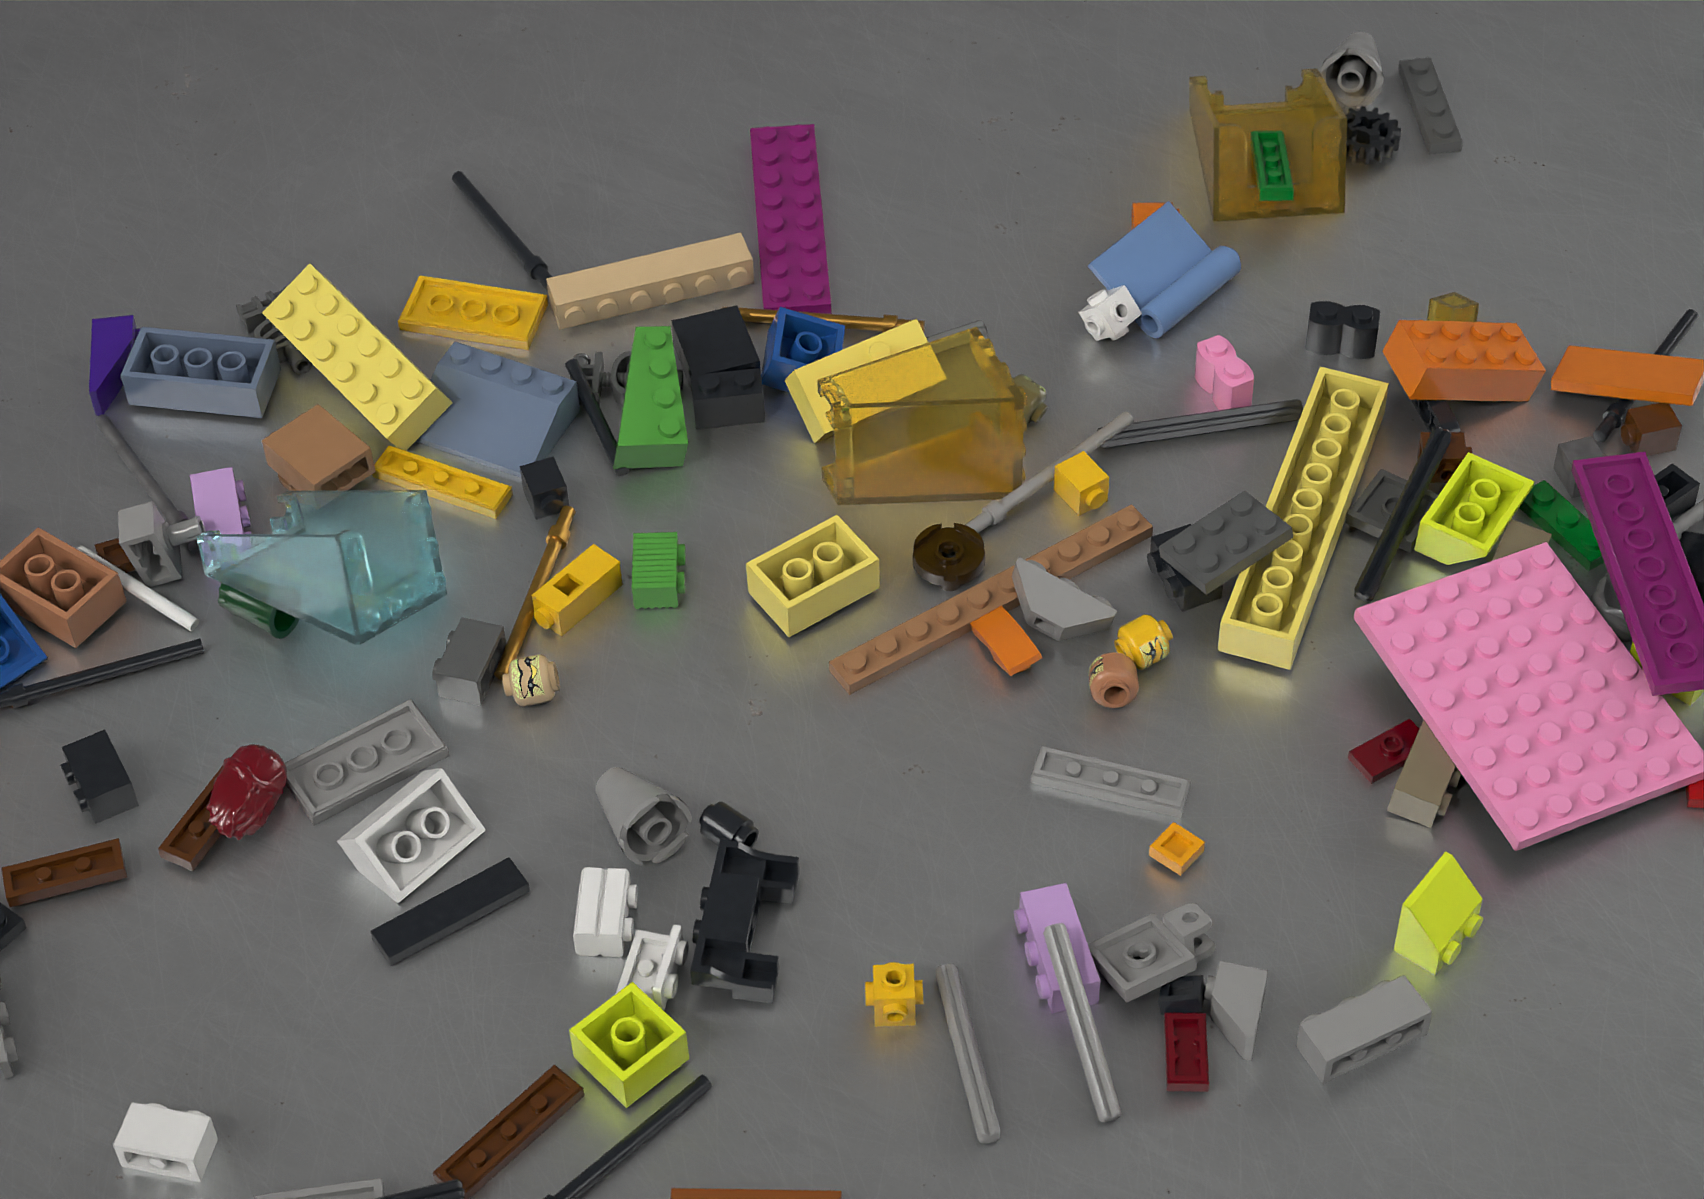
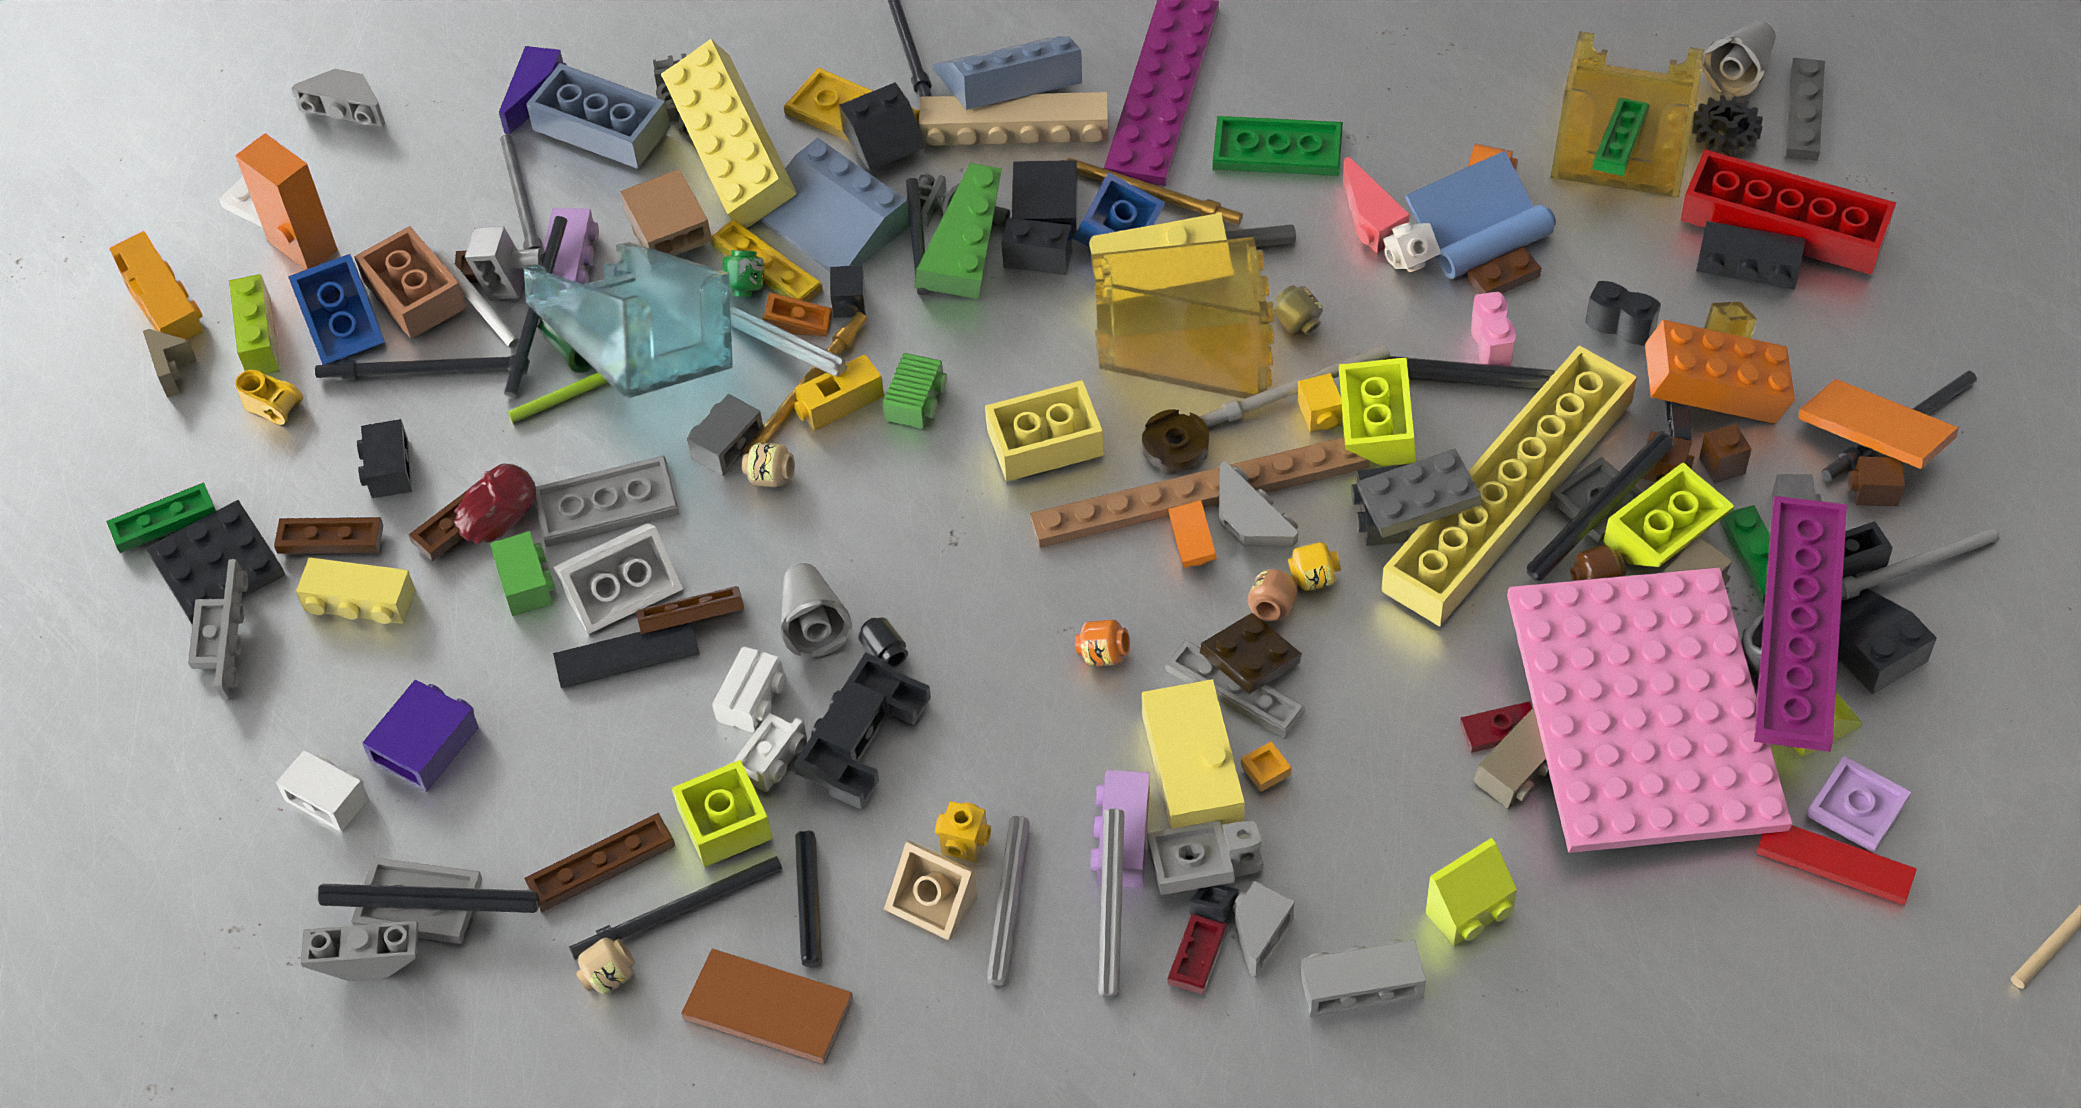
camera: 20 degrees right, 5 degrees up
none -> light yellow brick [296,558,416,624]
none -> dark purple brick [362,679,479,792]
none -> bright green brick [490,531,555,616]
none -> black bar [504,216,568,398]
none -> lime bar [507,359,634,424]
none -> reddish brown tile [636,586,744,634]
none -> green head [722,250,765,297]
none -> light grey axle [725,307,847,377]
none -> orange slope [762,292,832,336]
none -> black axle [795,830,822,967]
none -> black slope [839,82,926,171]
none -> tan slope [884,841,978,940]
none -> sand blue slope [933,36,1082,110]
none -> orange head [1075,620,1130,667]
none -> light yellow brick [1142,679,1245,829]
none -> dark brown plate [1199,613,1302,694]
none -> green tile [1212,116,1343,176]
none -> neon yellow slope [1339,358,1417,466]
none -> coral slope [1343,157,1410,253]
none -> reddish brown plate [1467,246,1542,294]
none -> reddish brown head [1570,545,1626,581]
none -> red brick [1680,149,1897,275]
none -> black brick [1696,221,1806,289]
none -> reddish brown brick [1699,423,1752,484]

